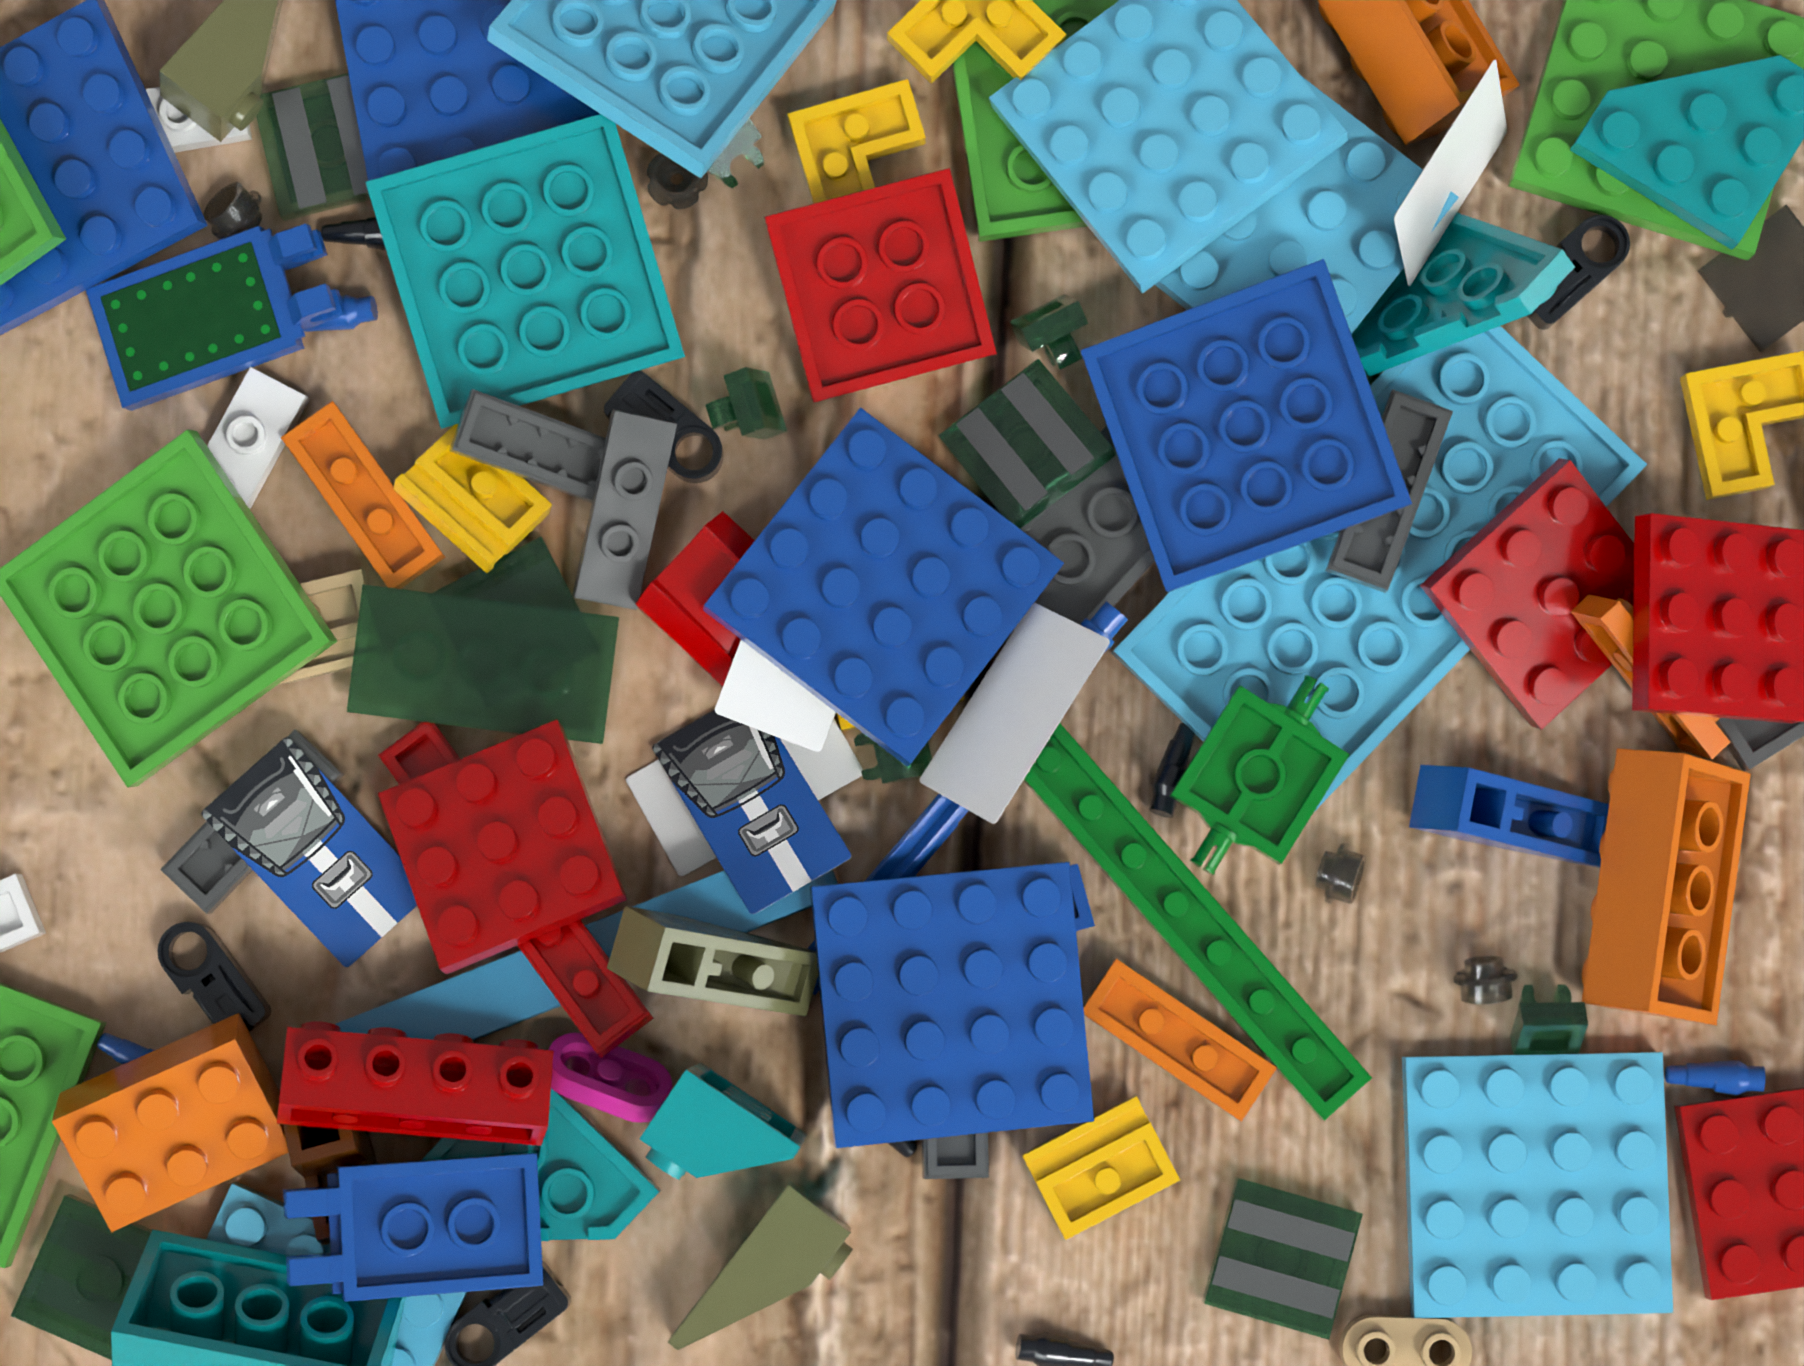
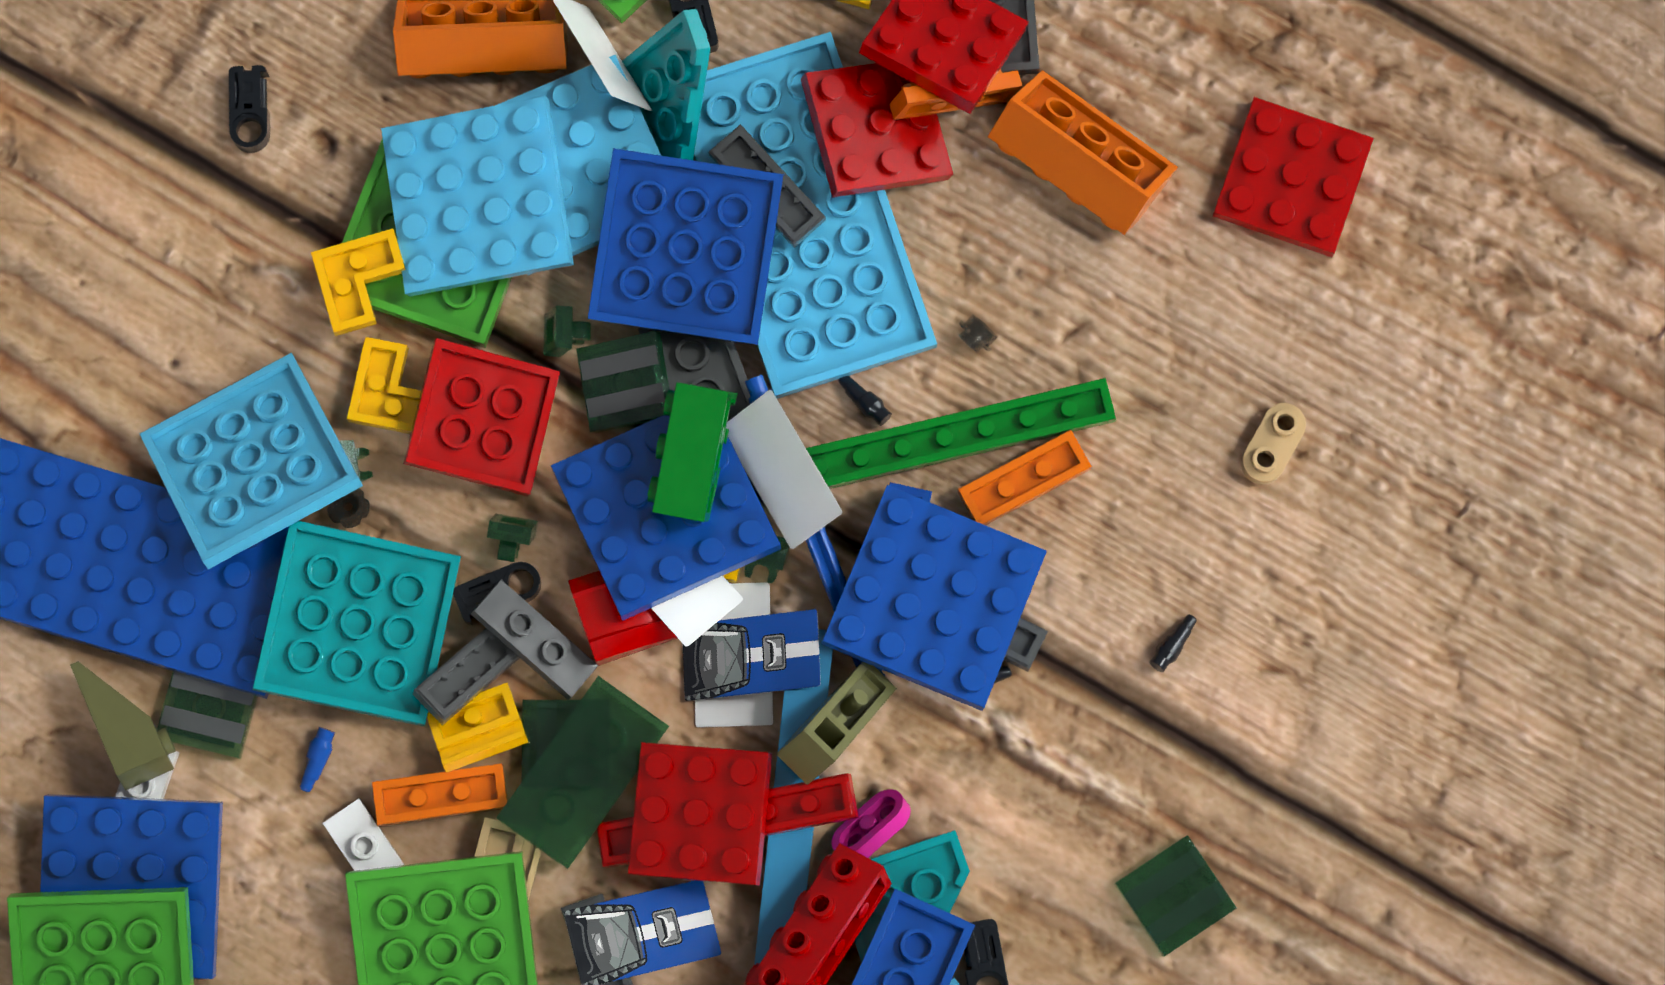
camera: 60 degrees left, 5 degrees down
tile [86,224,346,411] -> none
clear smoke plate [203,182,263,240] -> none
black piece [321,217,386,250] -> none
teal slope [639,1062,807,1180] -> none
olive slope [668,1181,853,1350] -> none
yellow plate [1021,1095,1180,1240] -> none
green plate [1169,675,1350,875] -> none
tile [1202,1177,1363,1340] -> none
medium azure plate [1402,1052,1673,1318] -> none
blue slope [1409,765,1609,868] -> none
clear smoke plate [1453,956,1518,1004] -> none
clear green tile [1510,984,1588,1055] -> none
blue piece [1665,1060,1765,1096] -> none
none -> green wedge [648,382,738,522]

